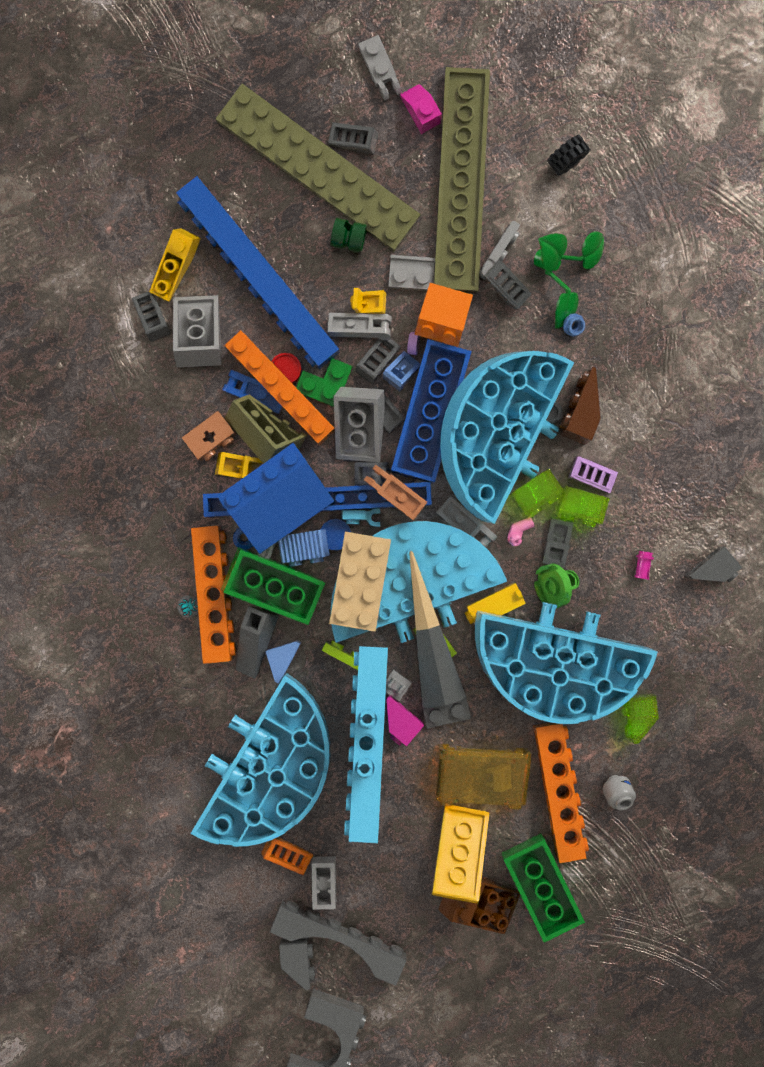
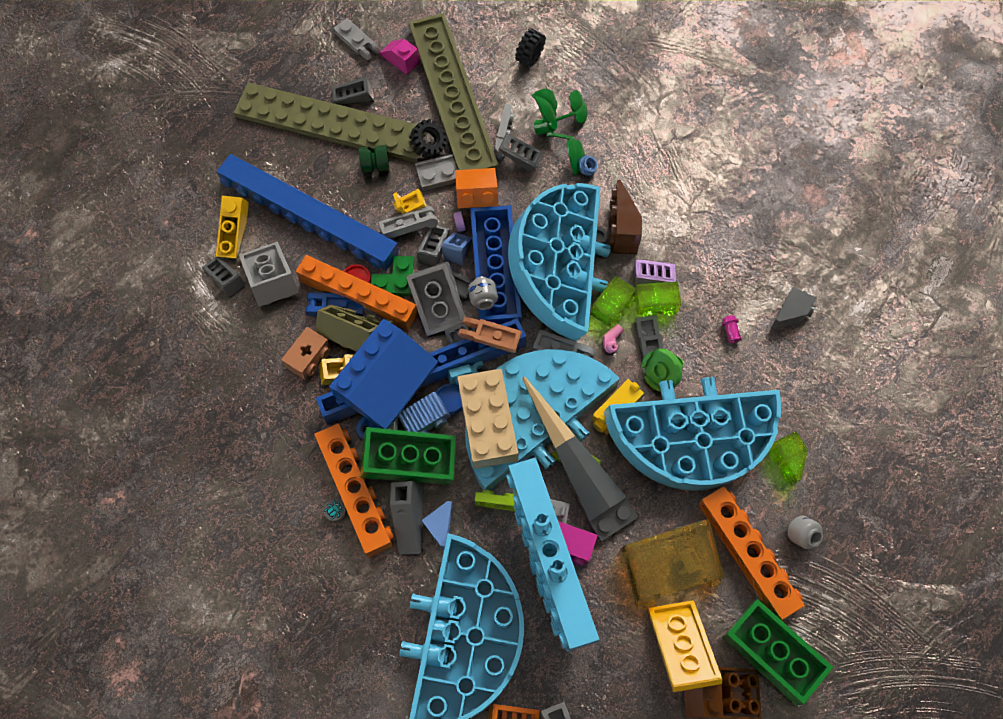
camera: 20 degrees left, 20 degrees down
none -> black tyre [409,119,448,158]
none -> light grey head [468,276,498,310]

